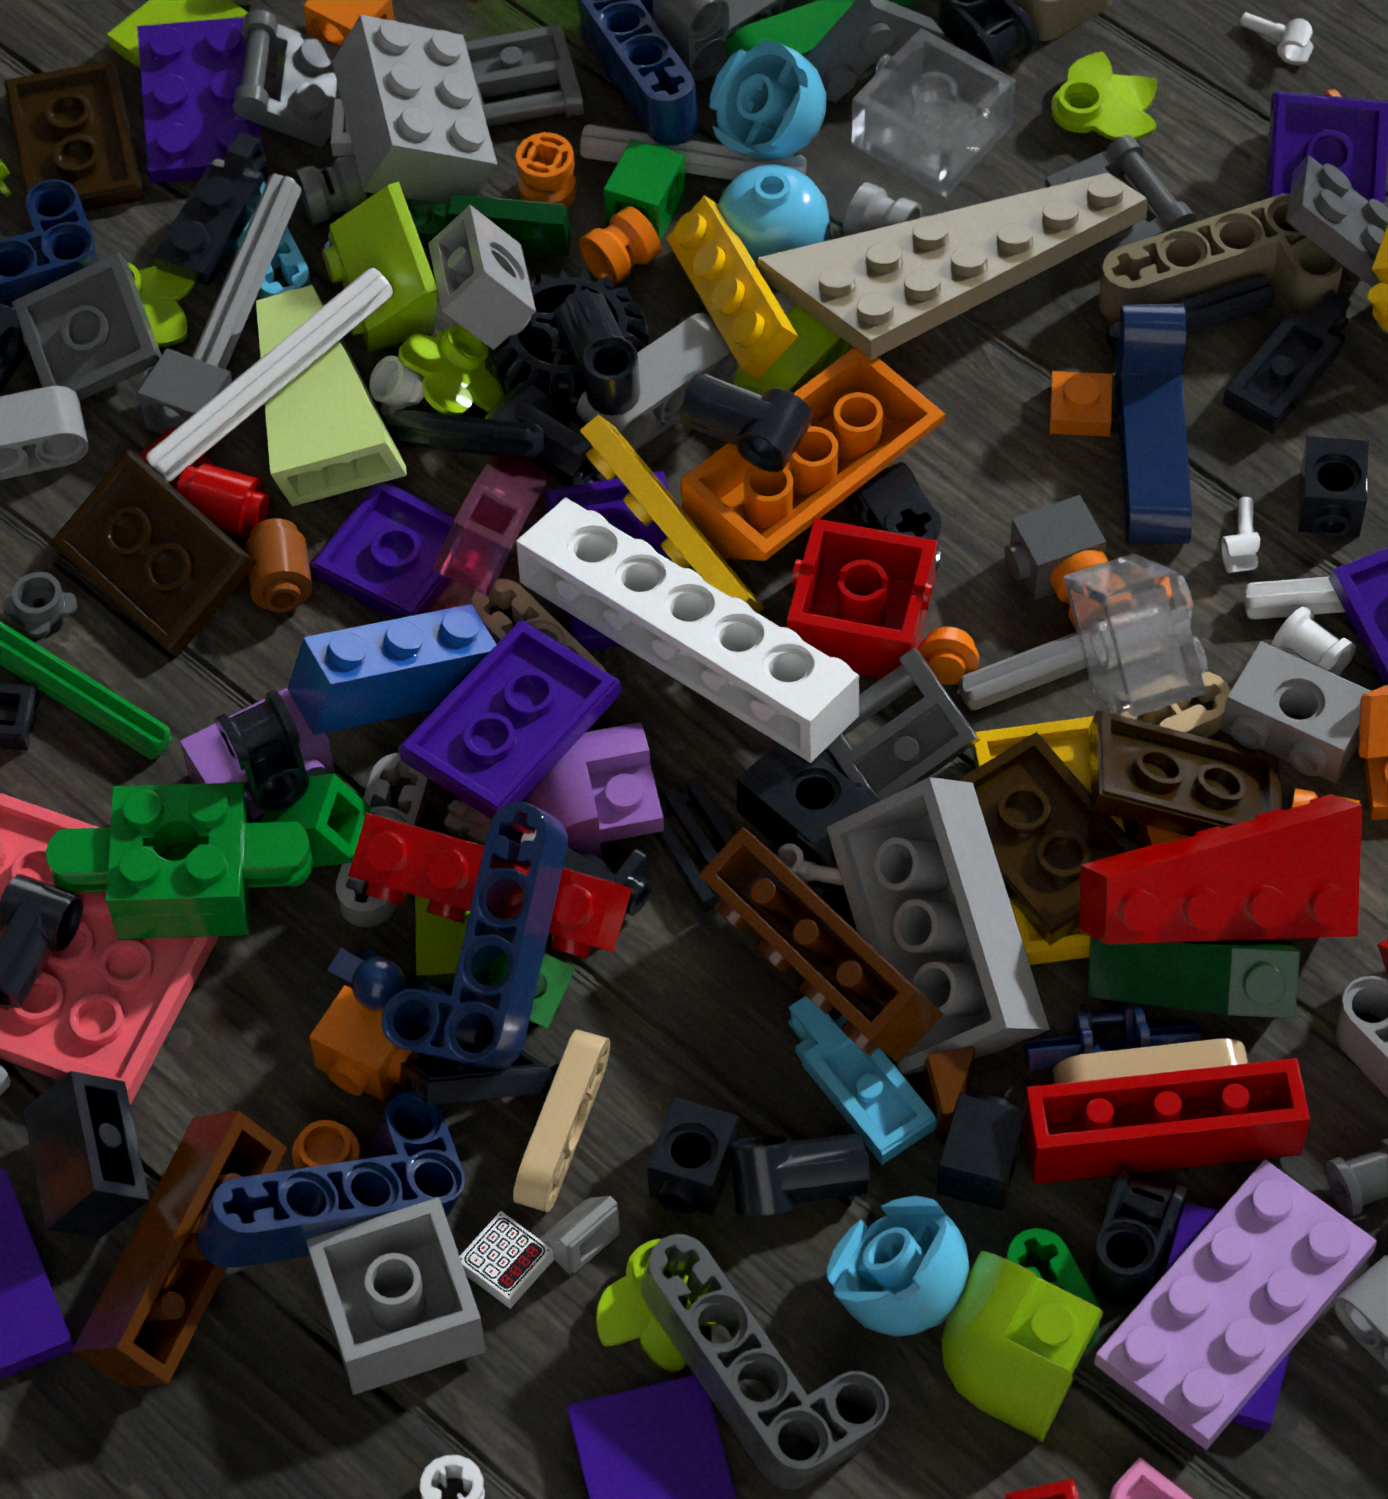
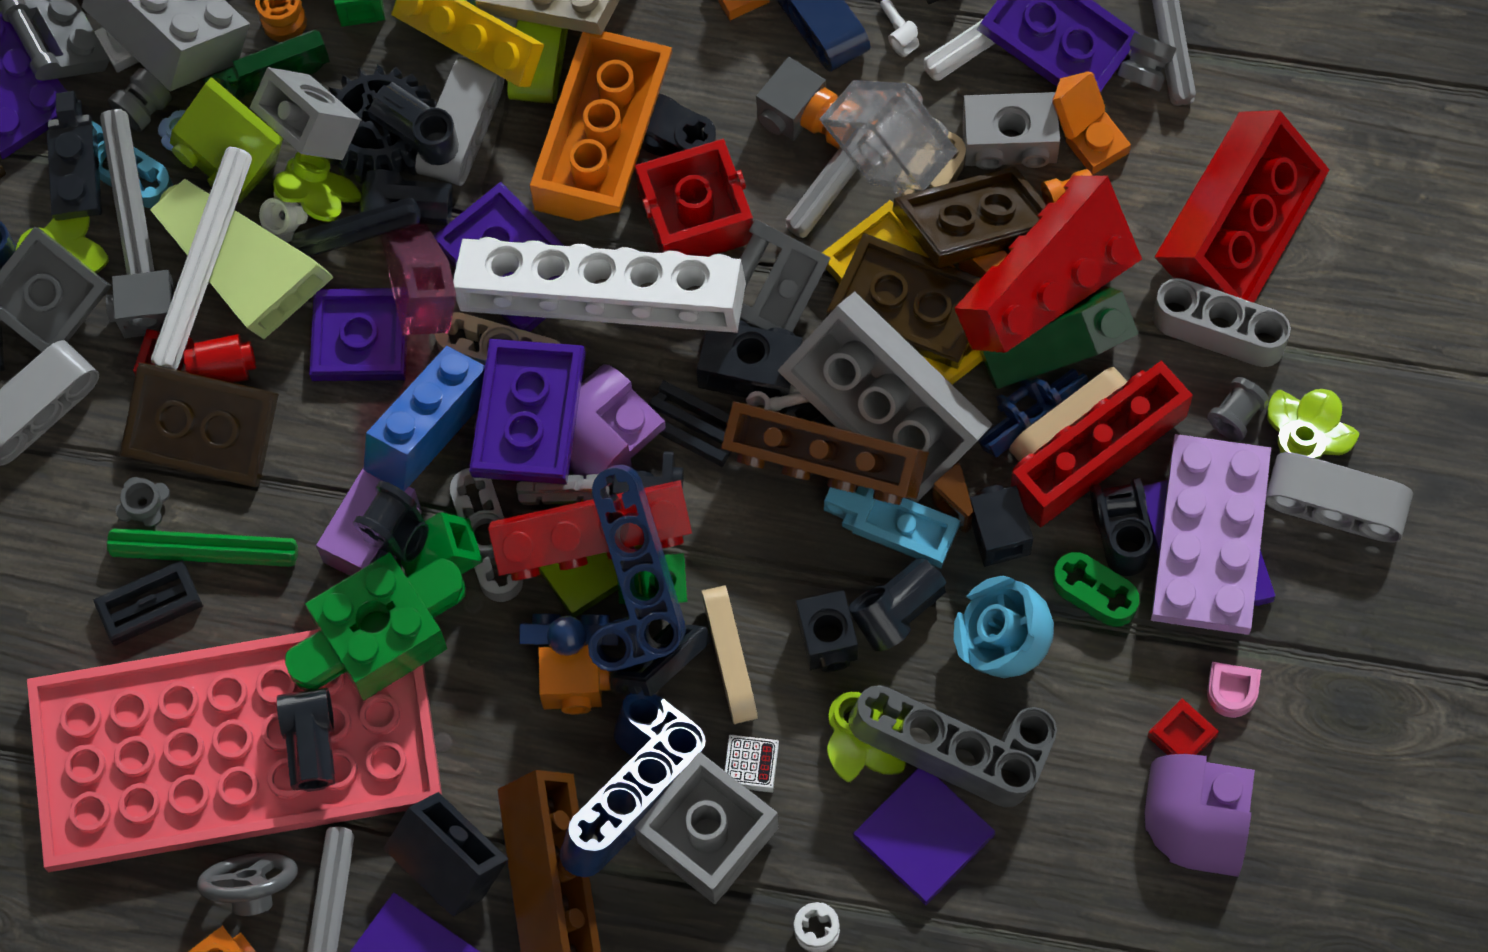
camera: 30 degrees left, 10 degrees up
dark orange brick [245,518,313,613] -> none
orange plate [292,1120,360,1169] -> none
light grey slope [540,1196,620,1275] -> none
orange wheel [579,206,661,287] -> none
yellow plate [580,414,765,614] -> none
black piece [679,373,814,472] -> none
orange plate [917,627,979,685] -> none
lime brick [941,1251,1103,1442] -> none
white bush [1271,607,1356,676] -> none

